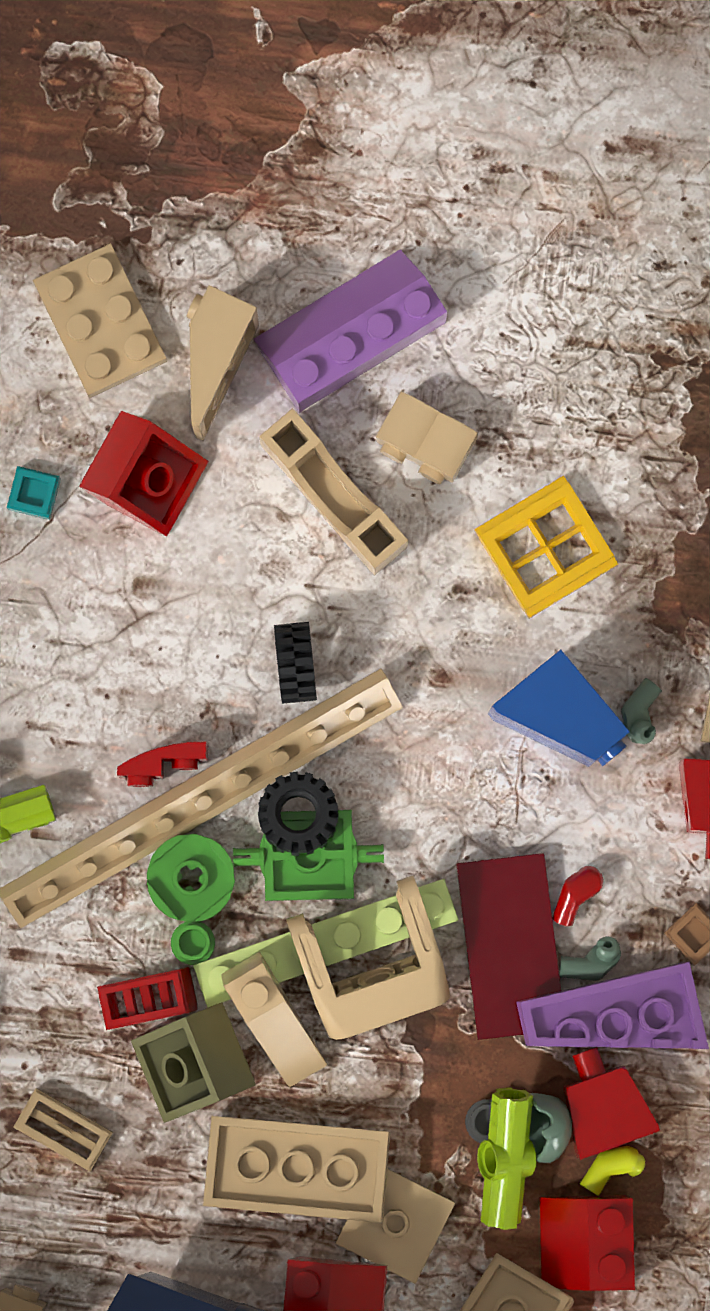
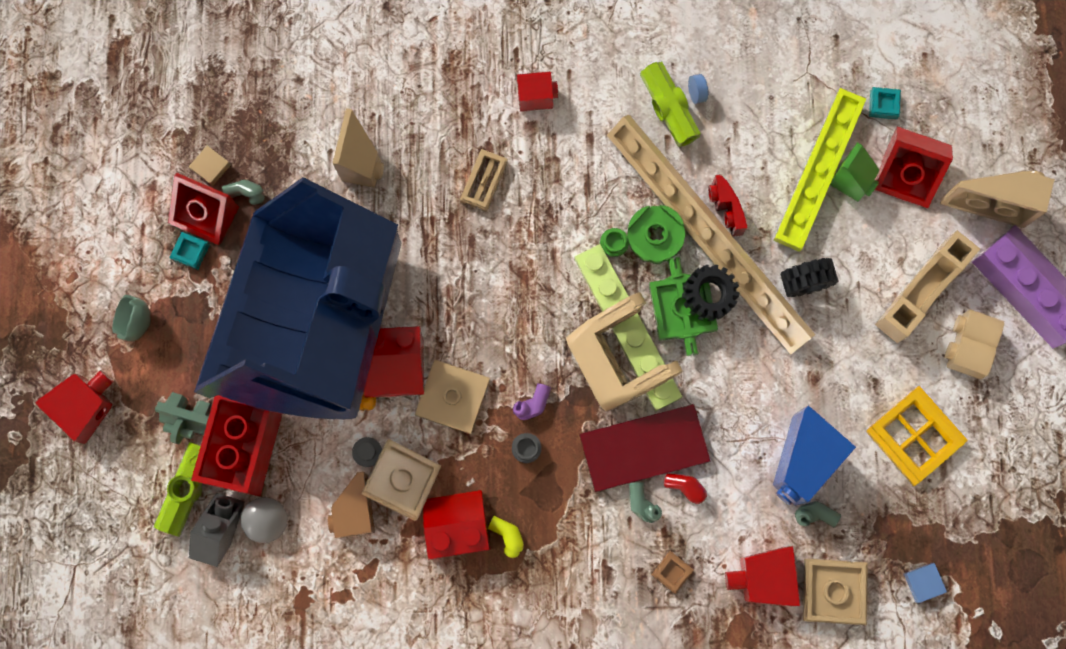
camera: 85 degrees right, 5 degrees down
tan plate [33,243,167,399] -> none
red slope [97,967,198,1030] -> none
olive slope [131,1002,256,1123] -> none
tan plate [203,1116,390,1223] -> none
tan slope [221,952,327,1088] -> none
lime piece [477,1088,536,1230] -> none
medium lavender wing [516,962,709,1049] -> none
sand green hair [529,1093,572,1163] -> none
red torso [564,1047,660,1160] -> none
none -> medium lavender arm [513,383,551,420]
none -> neon yellow plate [773,88,866,252]
none -> bright green slope [830,142,880,202]

